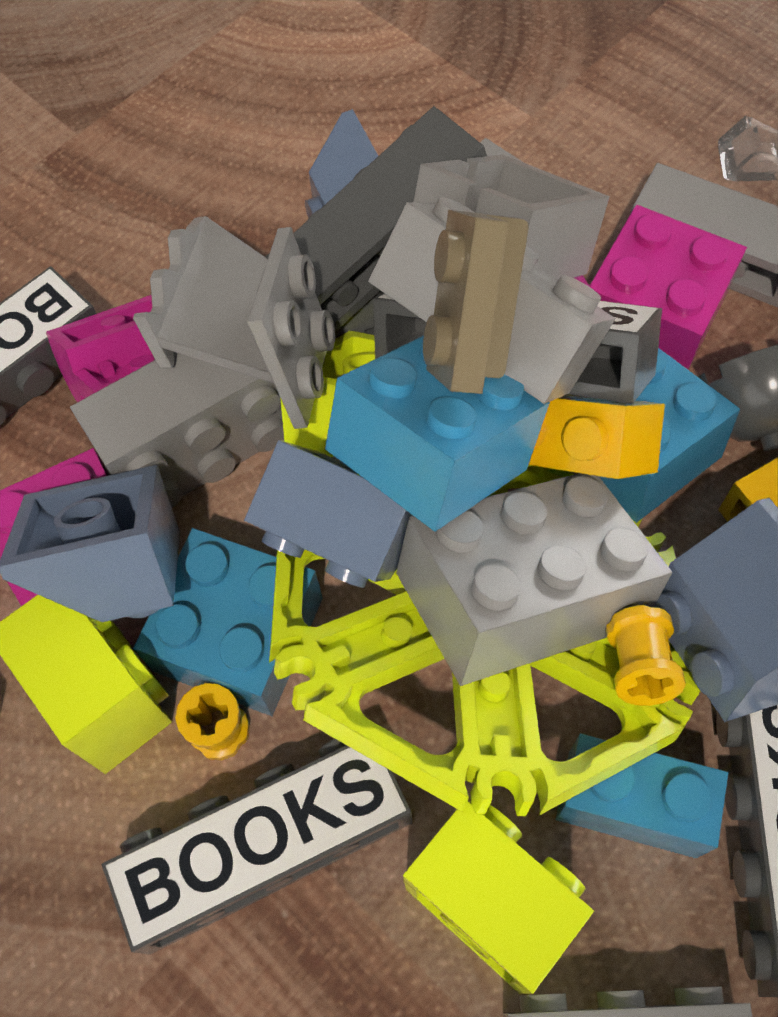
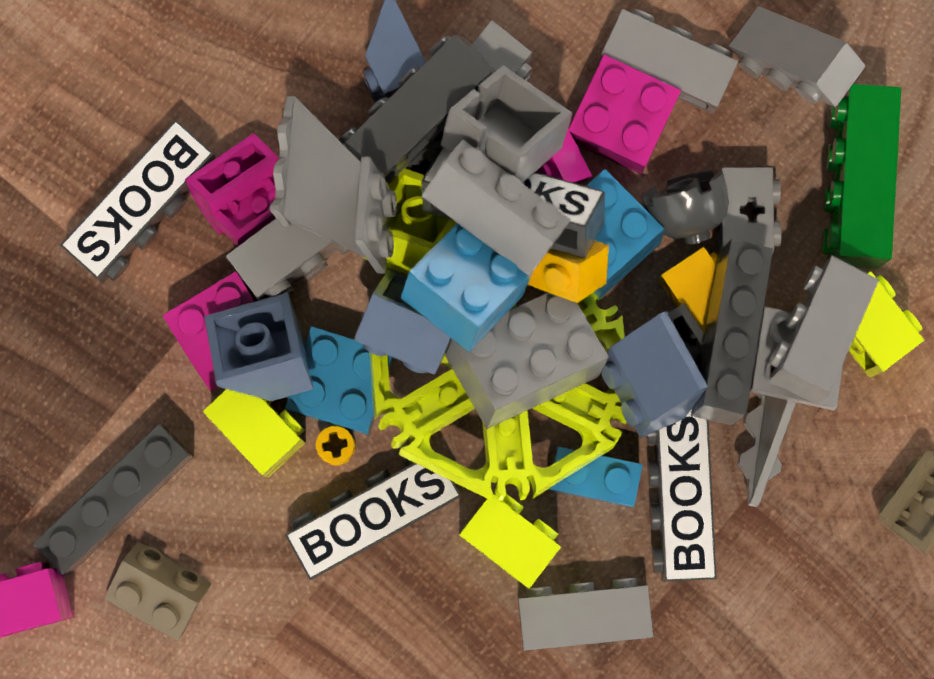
camera: 10 degrees left, 20 degrees up
dark tan bracket [423,210,529,394] -> none
yellow bush [606,605,686,706] -> none

